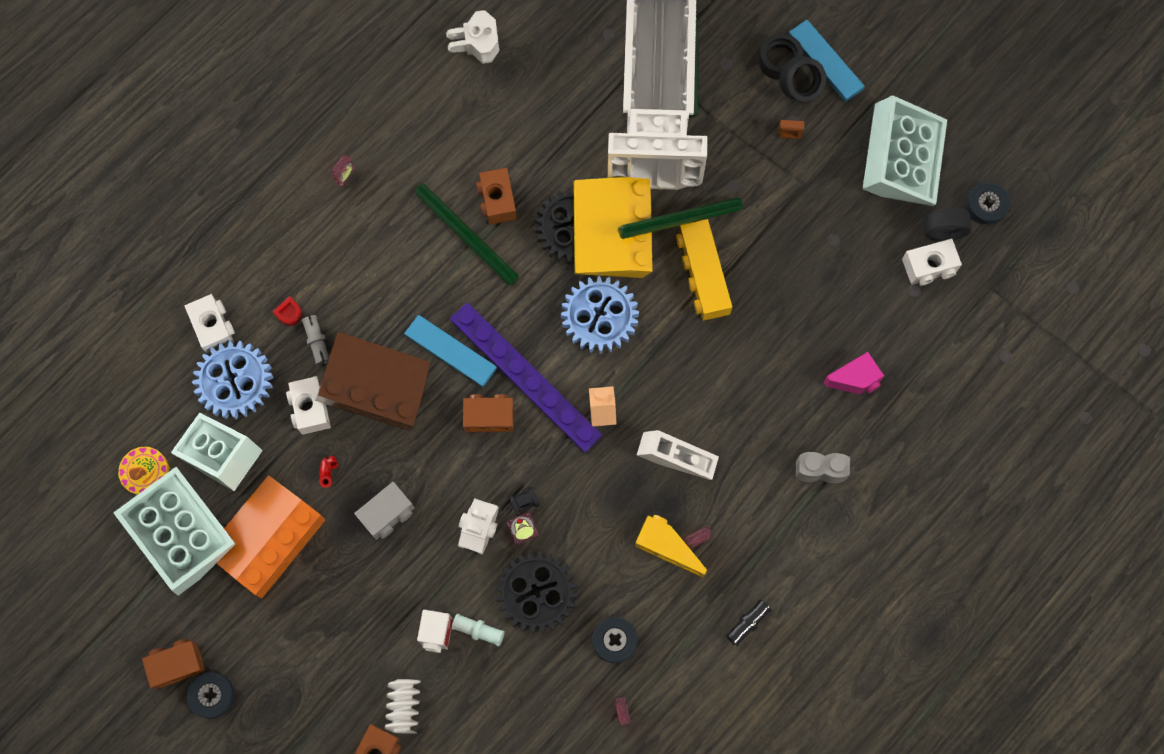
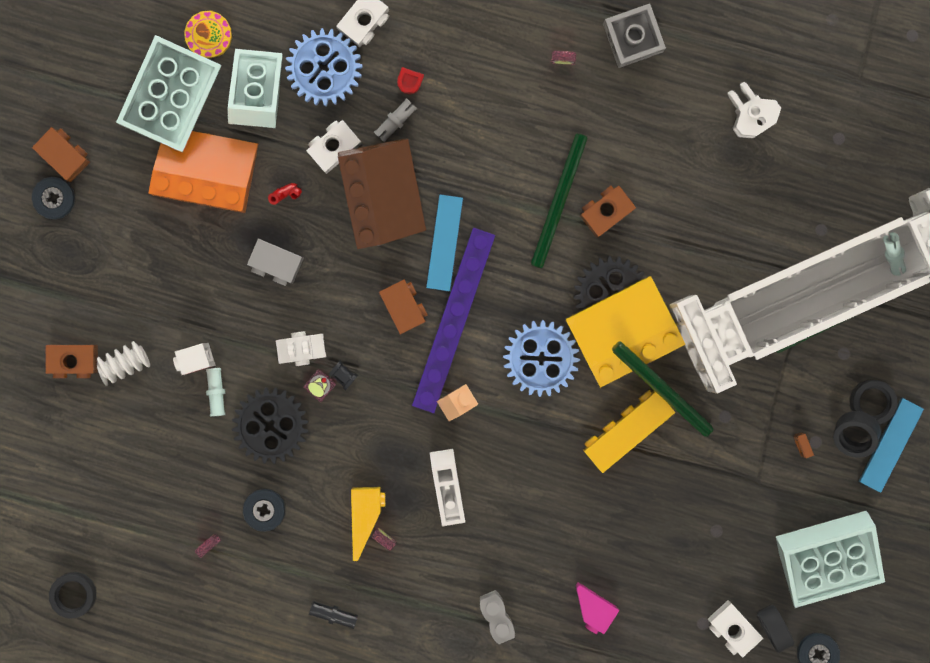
camera: 60 degrees right, 15 degrees up
none -> light grey brick [603,3,666,68]

